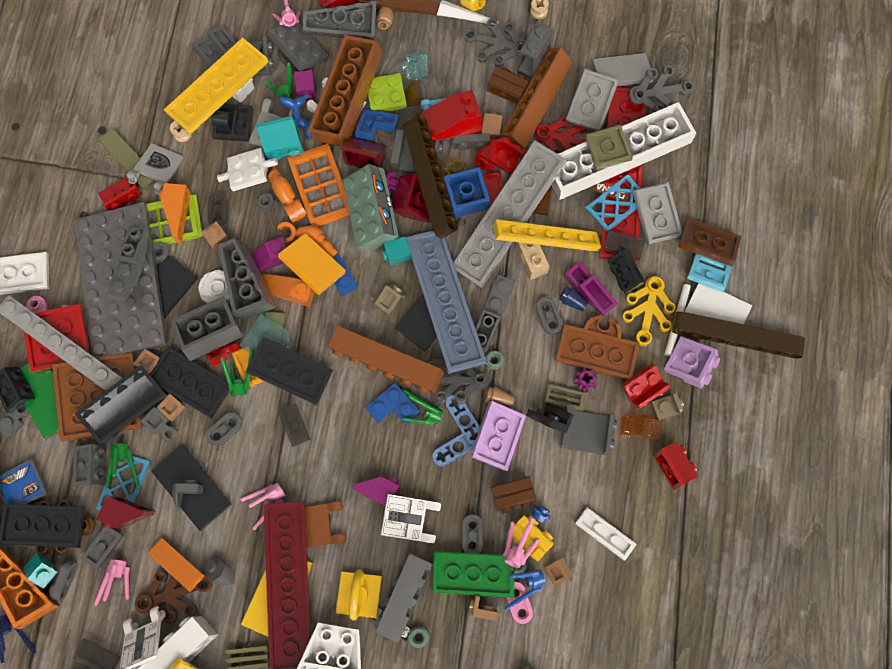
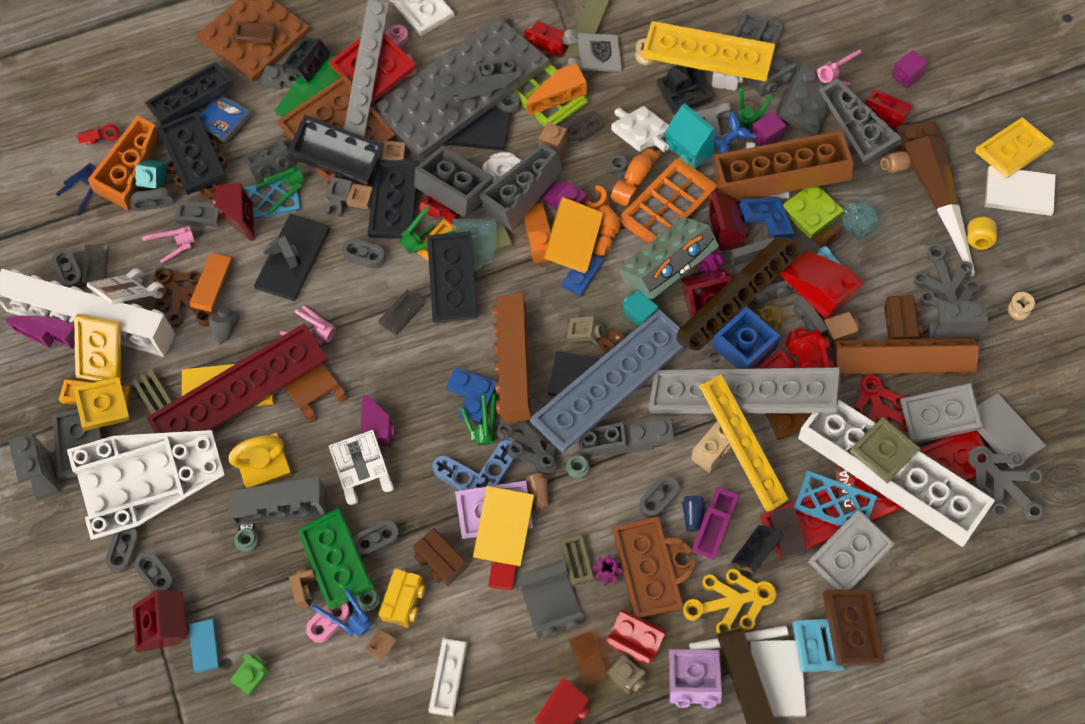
camera: 65 degrees right, 10 degrees down
bright pink plant [503,517,539,568] -> none
black bracket [526,403,574,433] -> none
blue plate [532,505,551,523] -> none
none -> yellow tile [473,486,534,566]
none -> red tile [488,562,516,591]
none -> reddish brown wheel [598,328,625,353]

